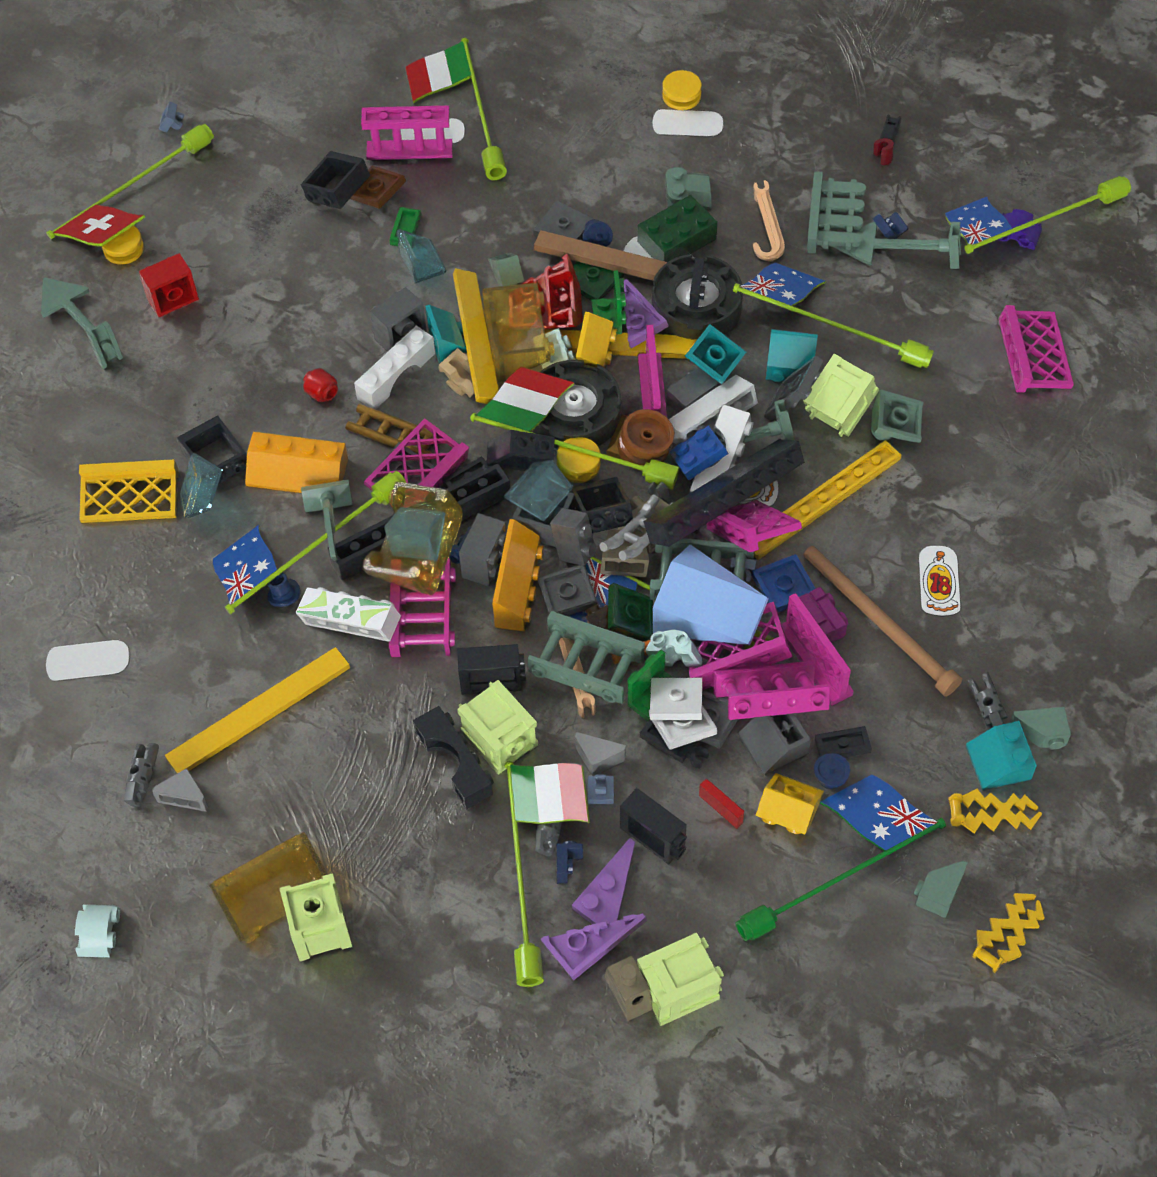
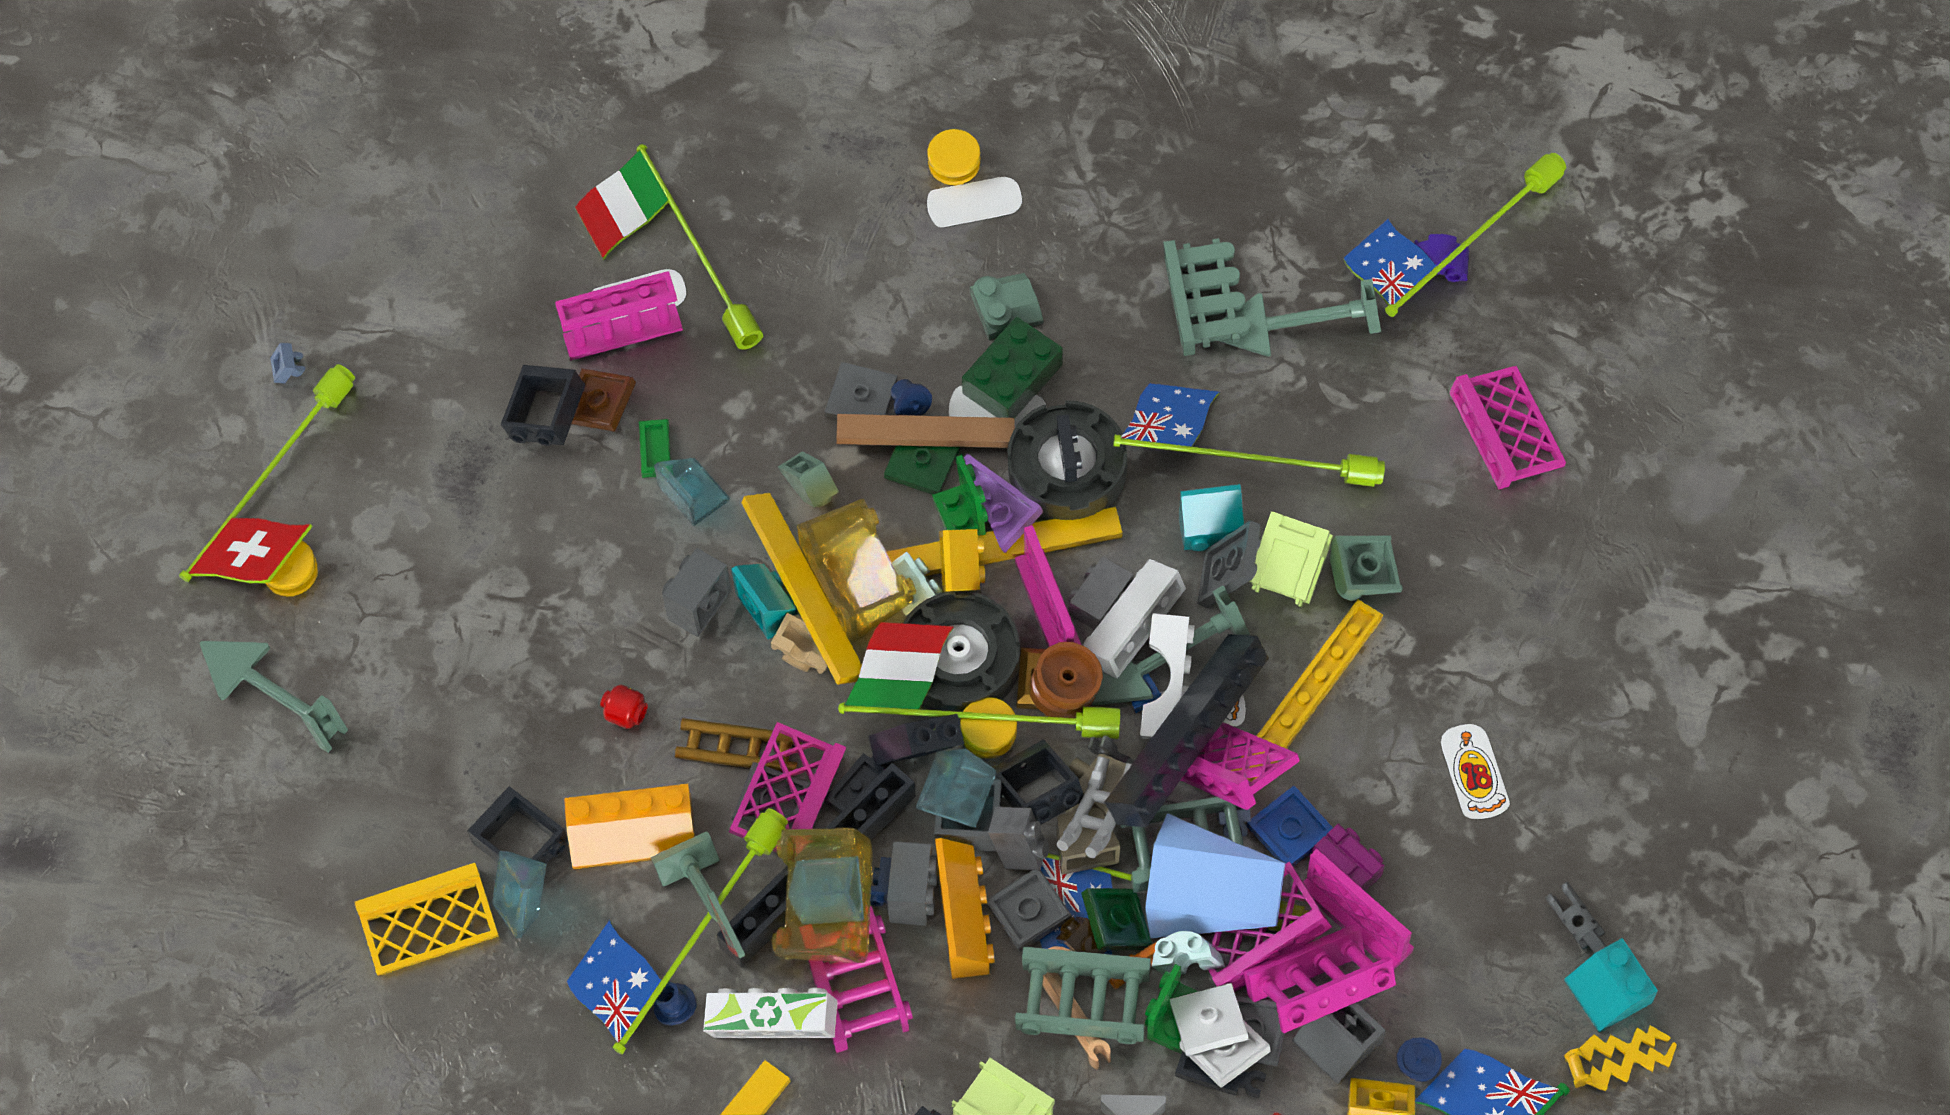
camera: 15 degrees left, 5 degrees up
red brick [139,253,199,318] -> none
white arch [354,326,435,410] -> none
black window [457,644,526,695] -> none
red wedge [508,254,583,331] -> none
blue plate [669,425,729,480] -> none
teal slope [685,324,746,384] -> none
light nougat piece [753,180,785,261] -> none
medium nougat piece [803,546,962,697] -> none
black plate [815,726,872,758] -> none
piece [873,115,901,165] -> none
dark blue bracket [873,212,909,239] -> none
sand green slope [1010,707,1071,749] -> none

